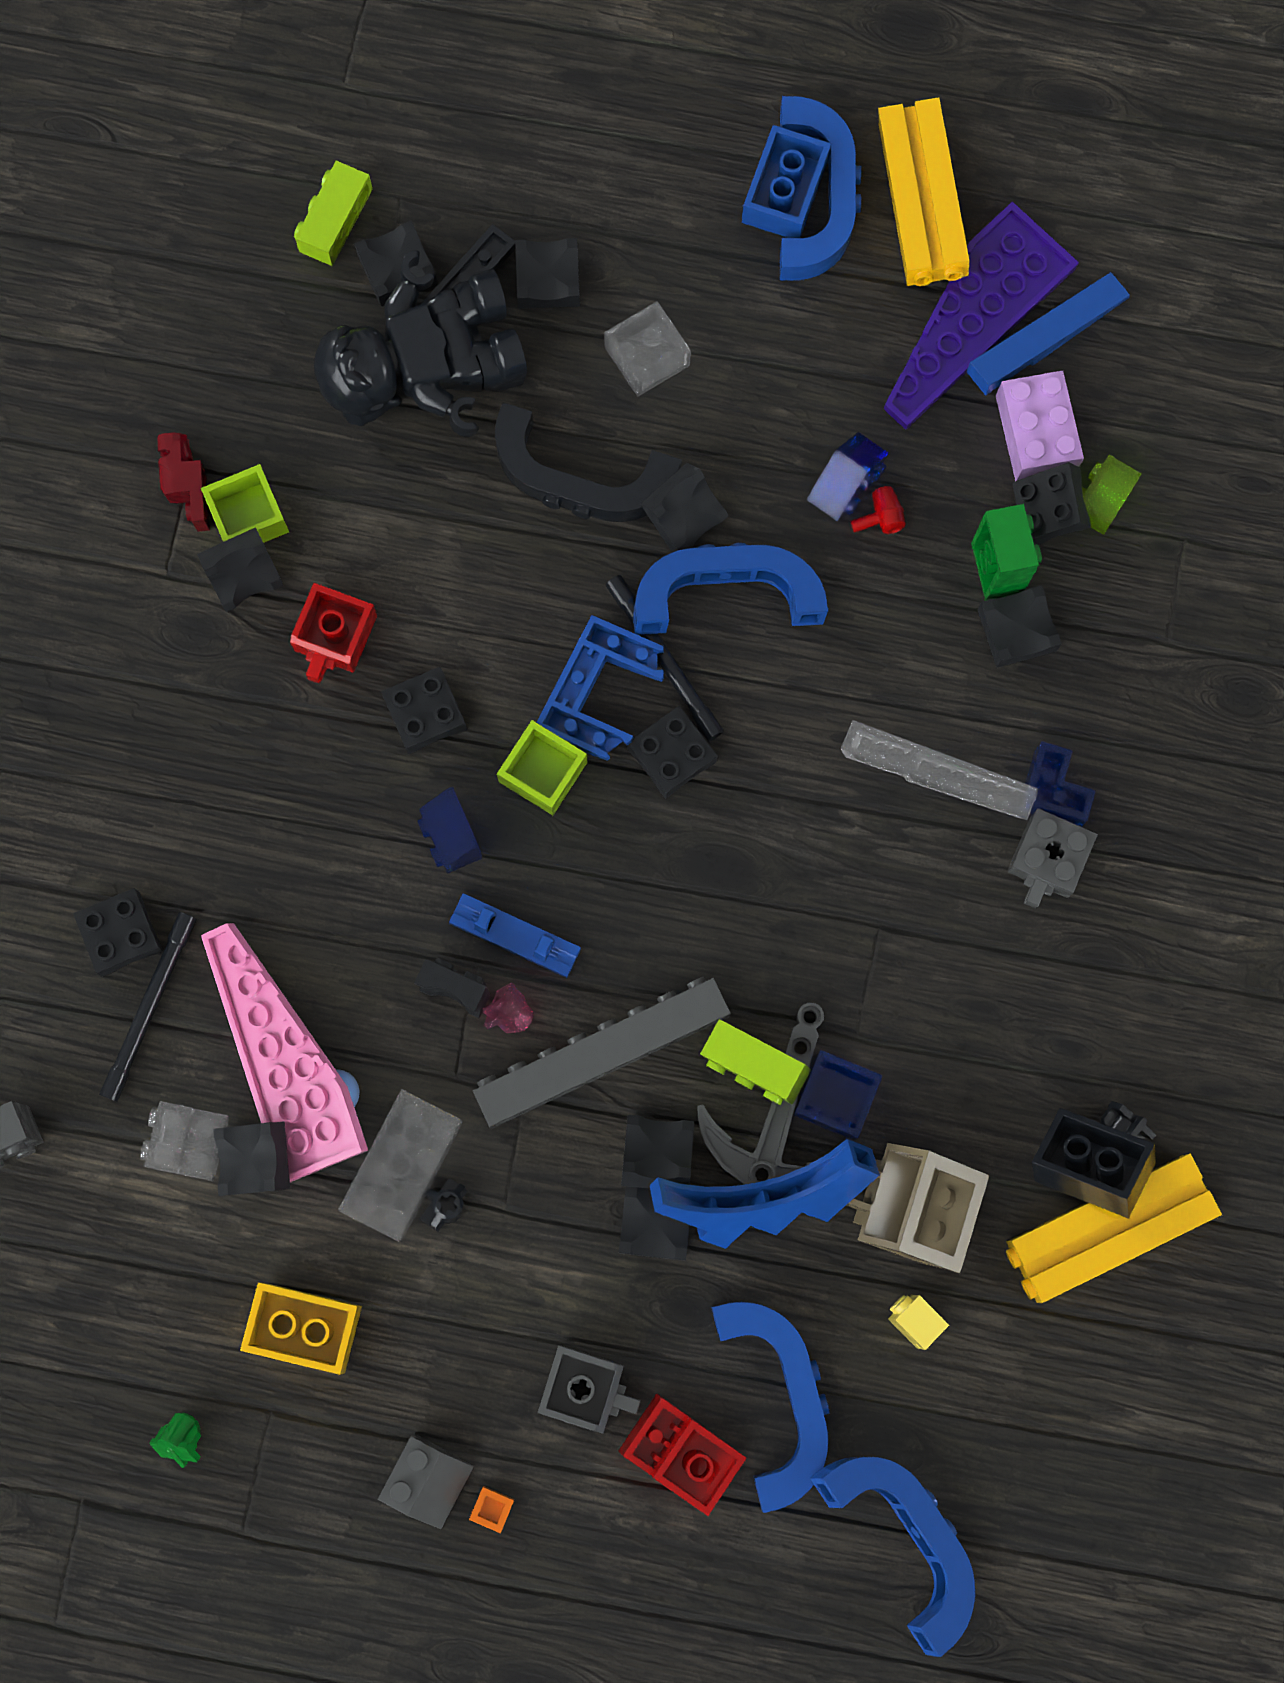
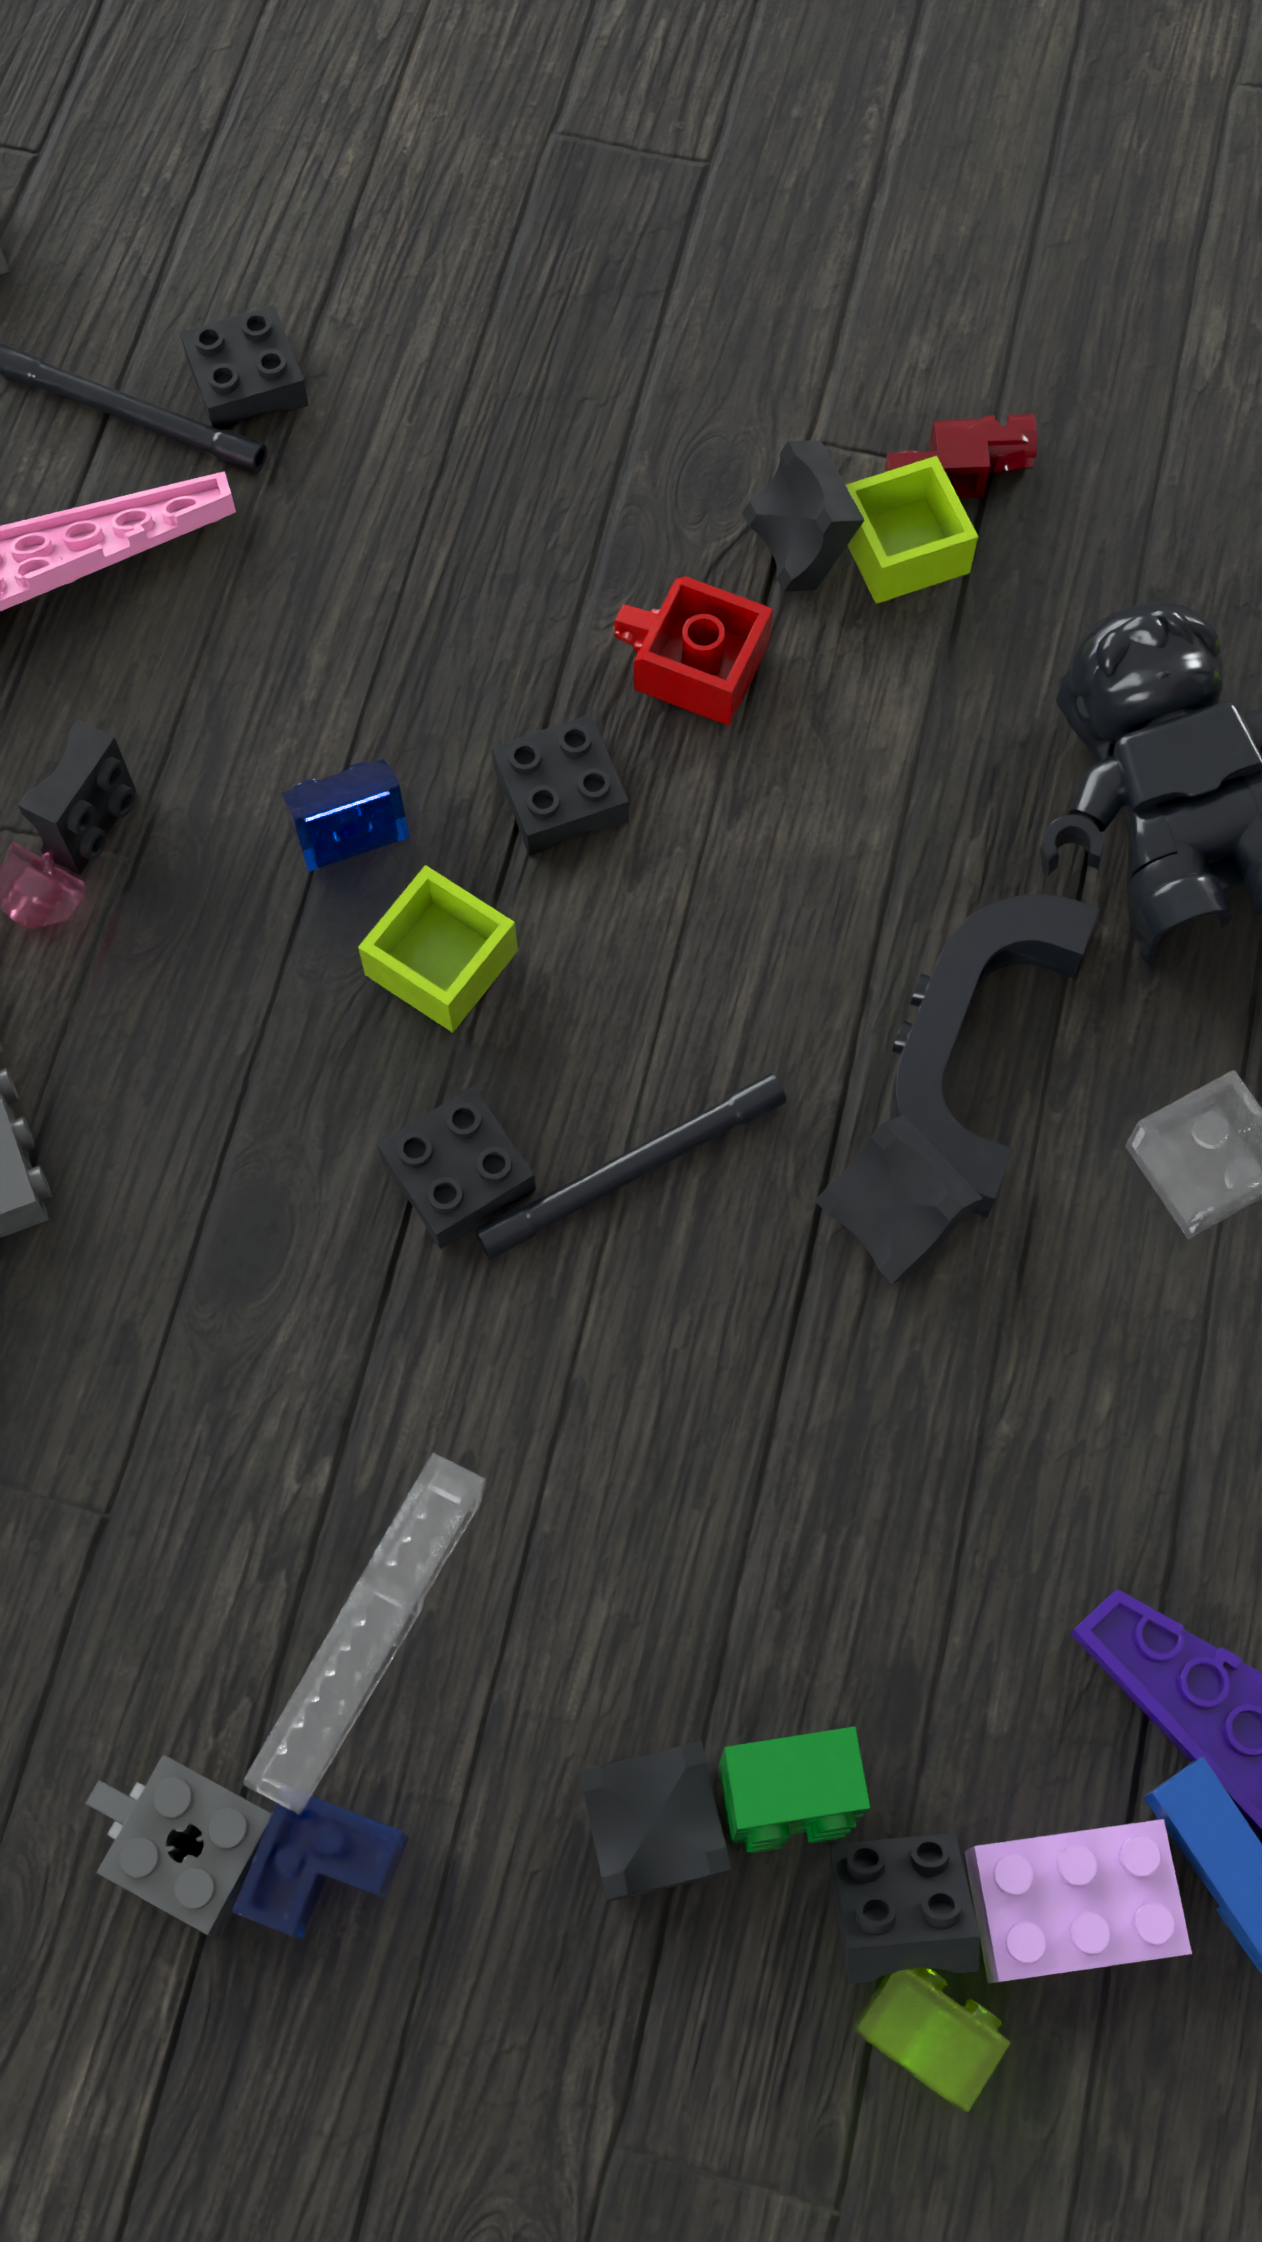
camera: 95 degrees right, 10 degrees down
blue hinge [449,893,581,978] -> none
blue wedge [536,615,664,761] -> none
blue arch [633,543,828,635] -> none
clear blue brick [807,432,889,521] -> none
red piece [850,486,906,534] -> none

